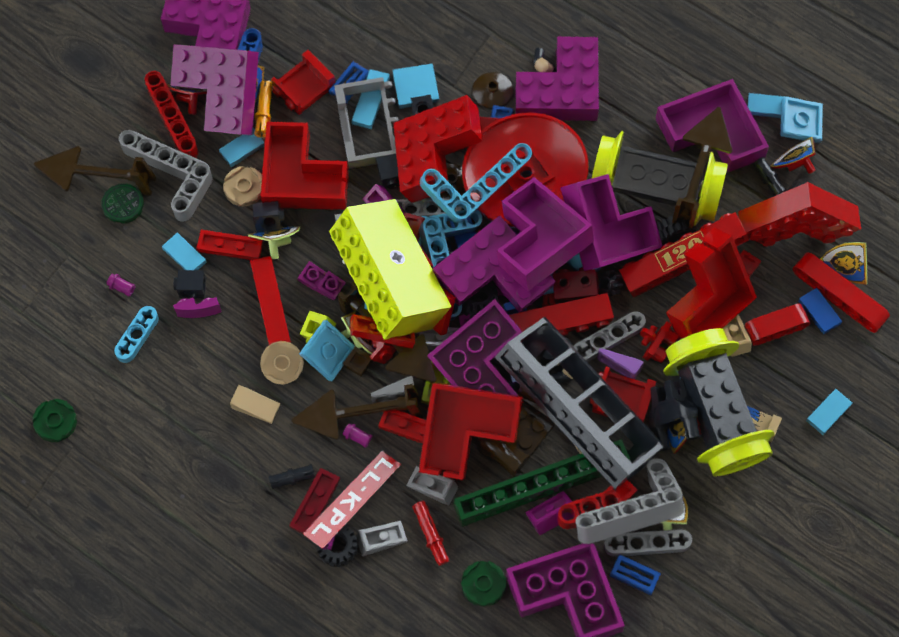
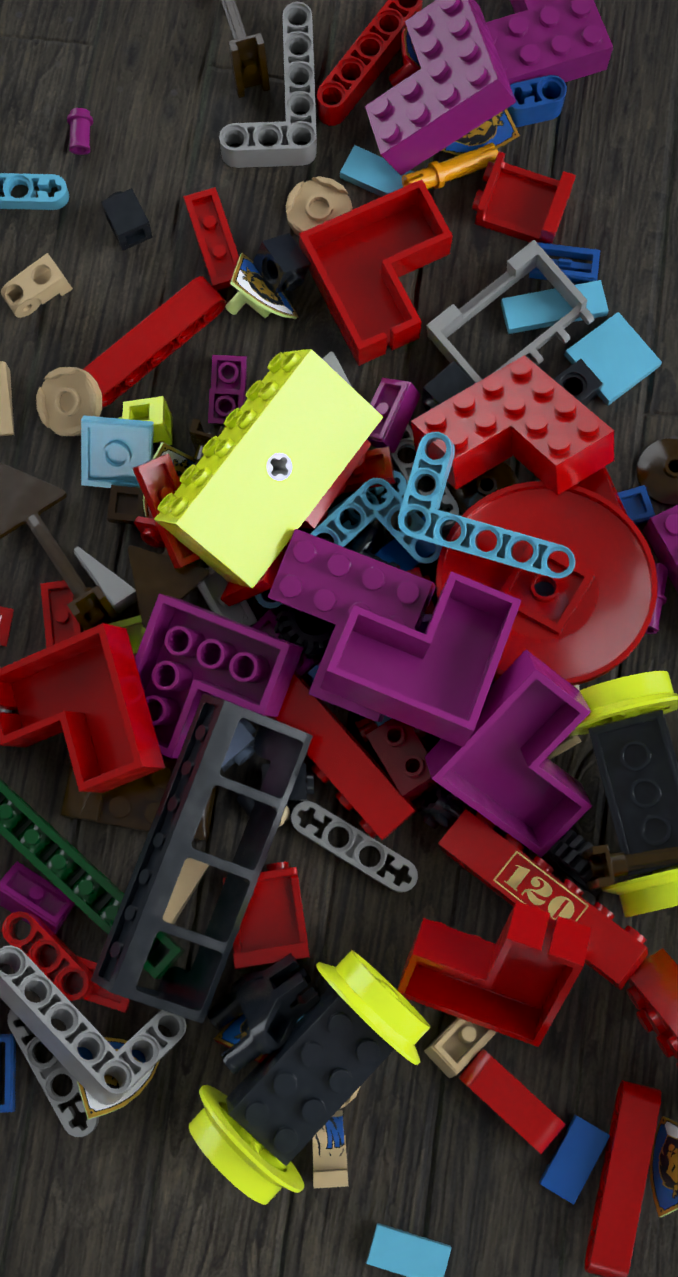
camera: 60 degrees right, 10 degrees up
tile [101,184,144,224] -> none
medium azure tile [162,233,207,270] -> none
magenta slope [173,297,222,318] -> none
magenta pin [343,423,372,448] -> none
medium lavender slope [597,348,644,379] -> none
red hips [640,321,679,363] -> none
red tile [740,250,761,278] -> none
none -> tan leg [1,253,73,318]

